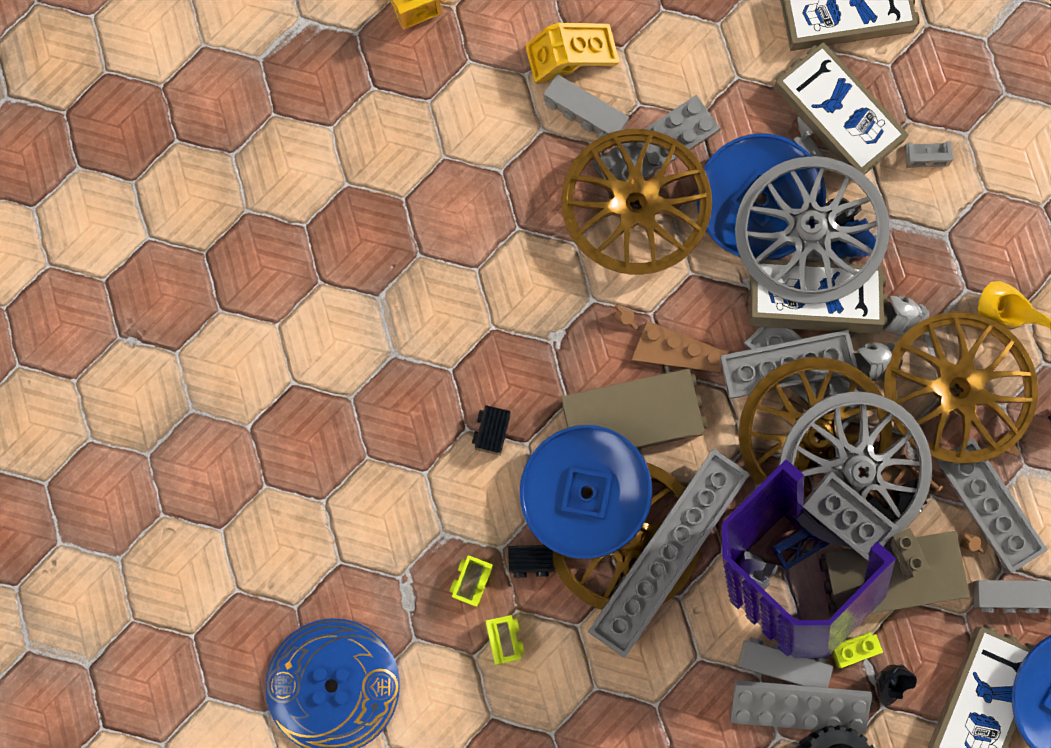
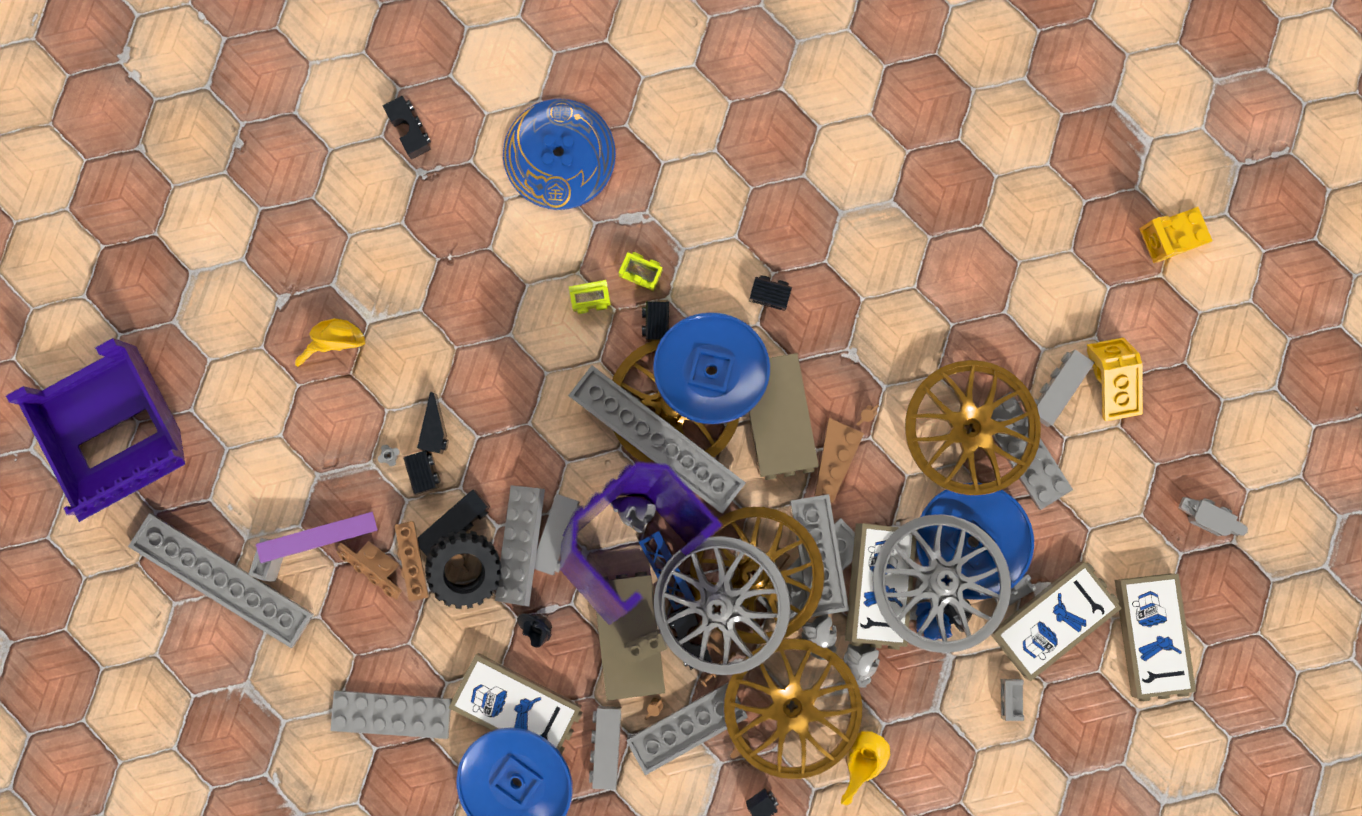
camera: 90 degrees right, 5 degrees up
light grey plate [803,470,899,561] -> none
neon yellow window [831,632,883,668] -> none

